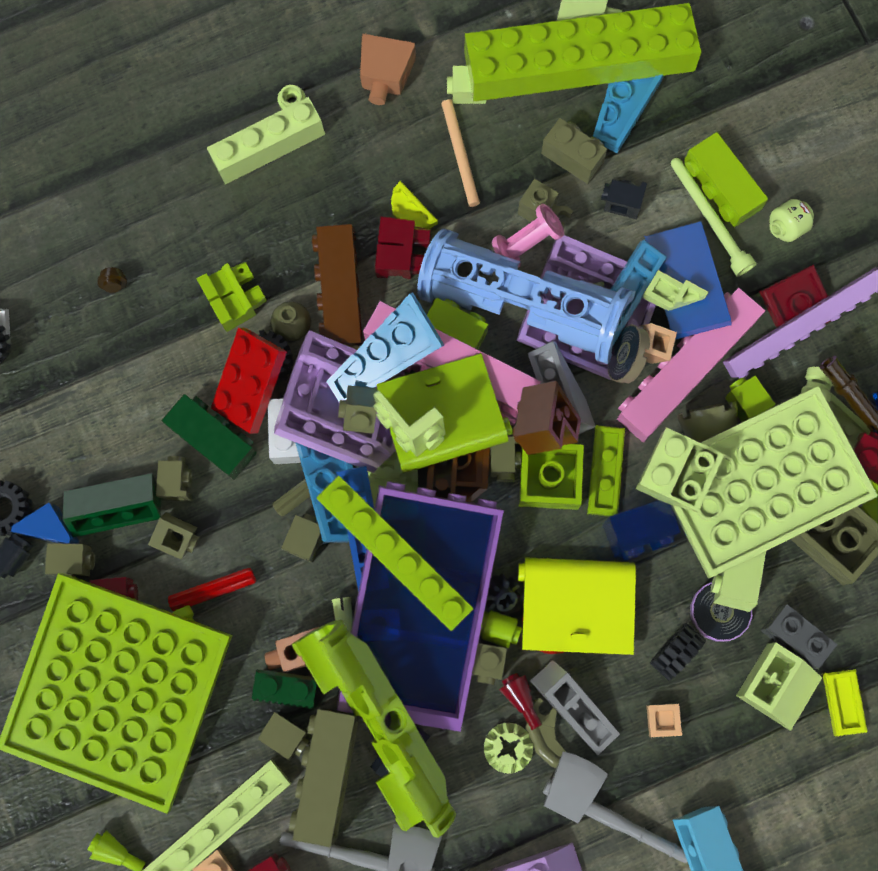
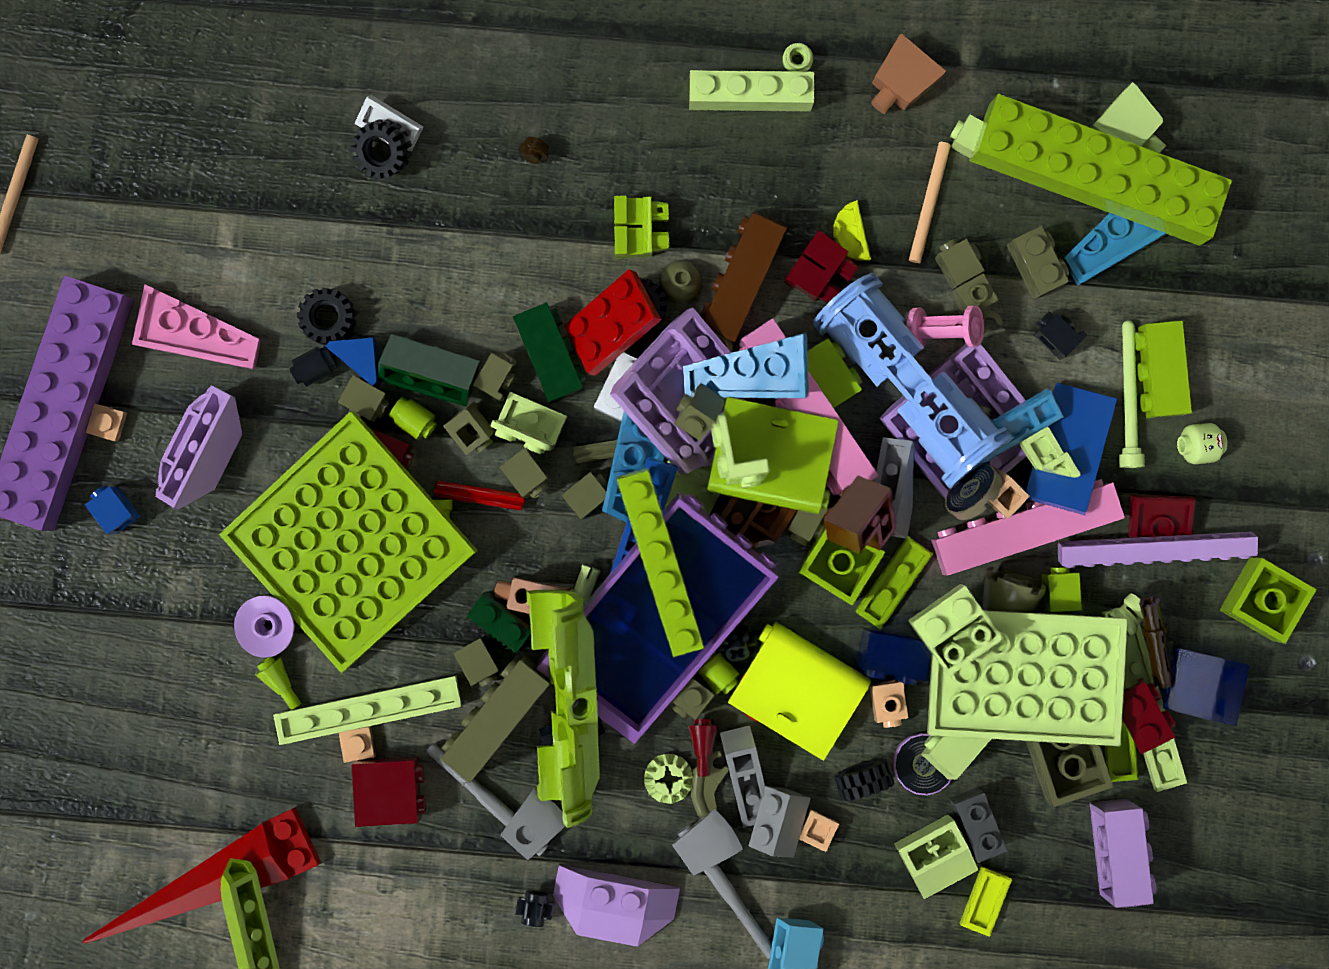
camera: 25 degrees right, 10 degrees up
none -> lavender dish [234,595,295,657]
none -> lime brick [389,397,437,440]
none -> yellowish green bracket [490,392,567,454]
none -> olive brick [499,448,552,499]
none -> light grey brick [749,786,810,858]
none -> light nougat brick [869,679,908,728]
none -> olive brick [935,238,985,290]

